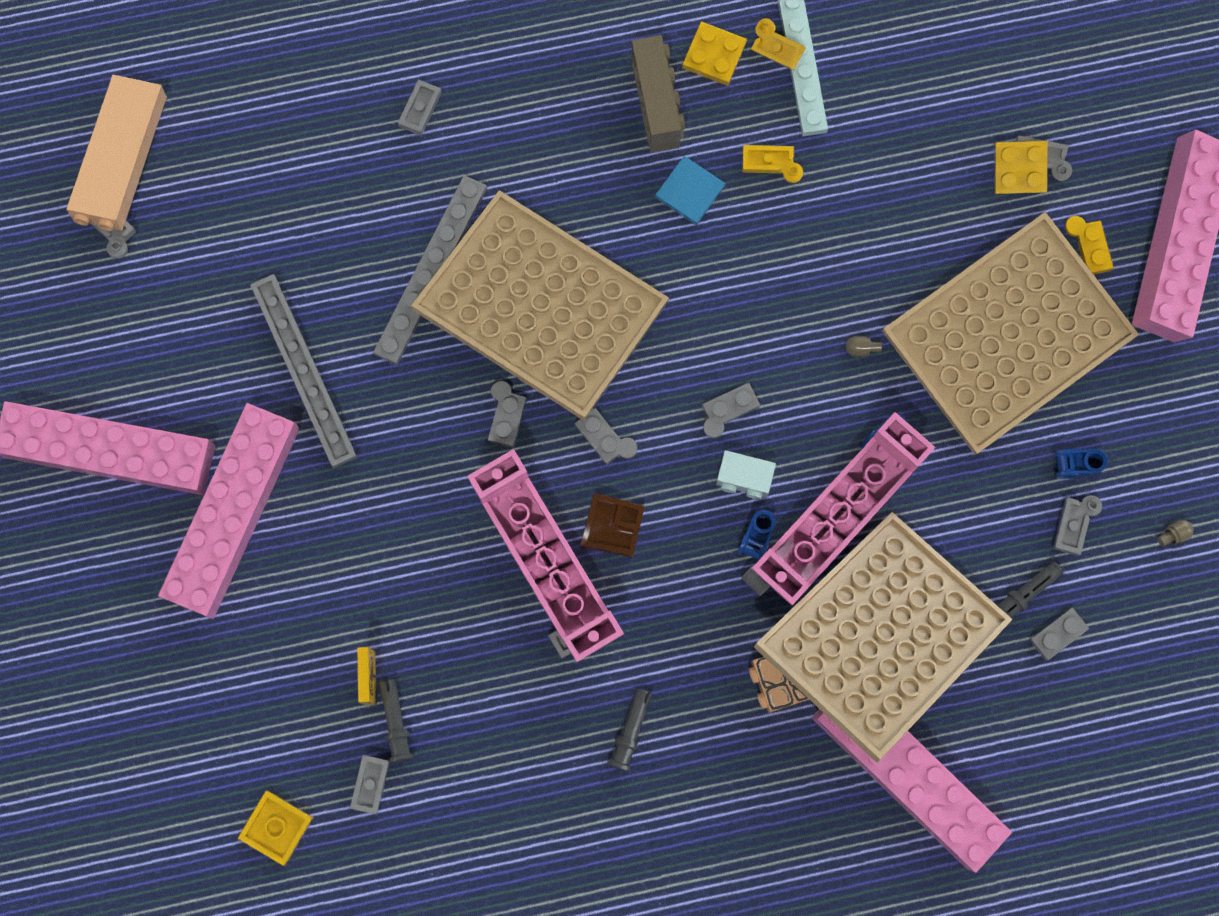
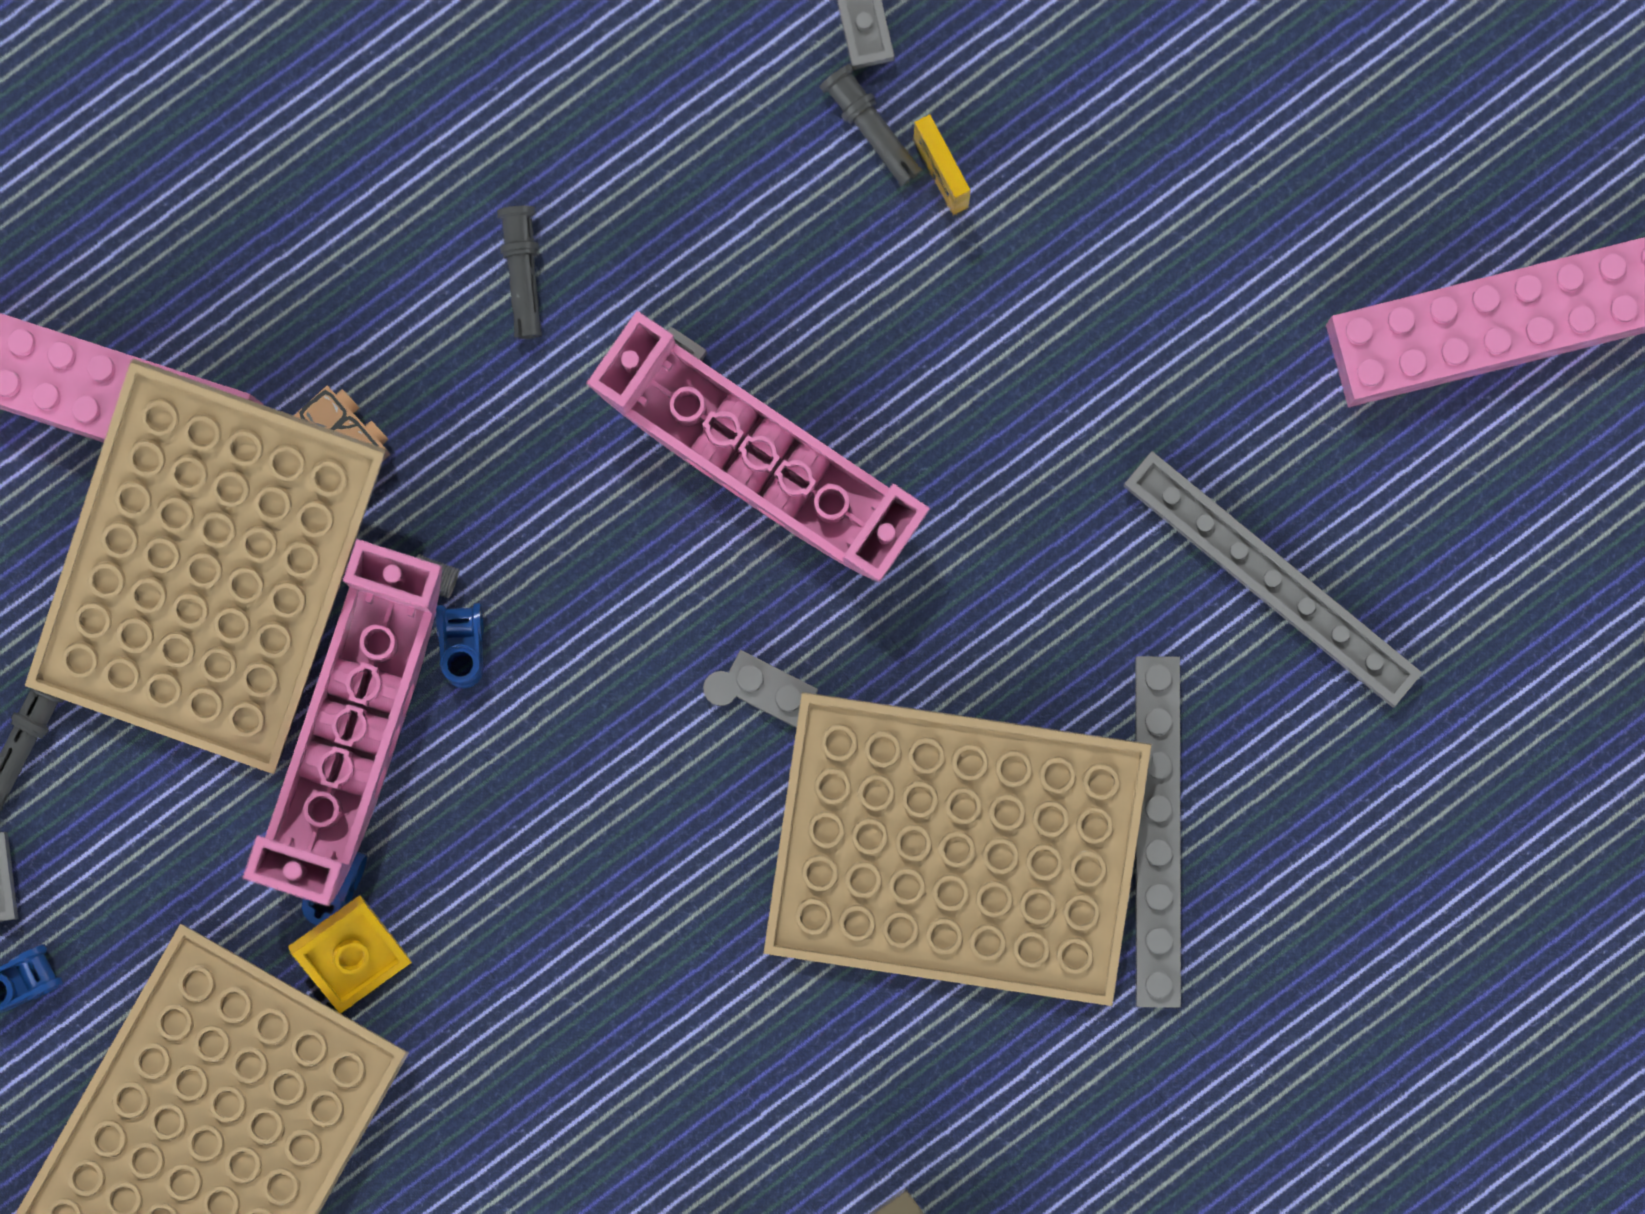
camera: 160 degrees right, 5 degrees up
bright pink brick [158,403,300,620] -> none
light grey plate [398,79,442,136] -> none
light grey hinge [488,381,527,448] -> none
reddish brown plate [579,493,645,558] -> none
dark azure tile [655,156,726,226] -> none
light grey hinge [702,383,760,438] -> none
light aqua brick [716,450,776,500] -> none
dark tan cylinder [845,336,882,357] -> none
none -> yellow tile [288,895,412,1014]

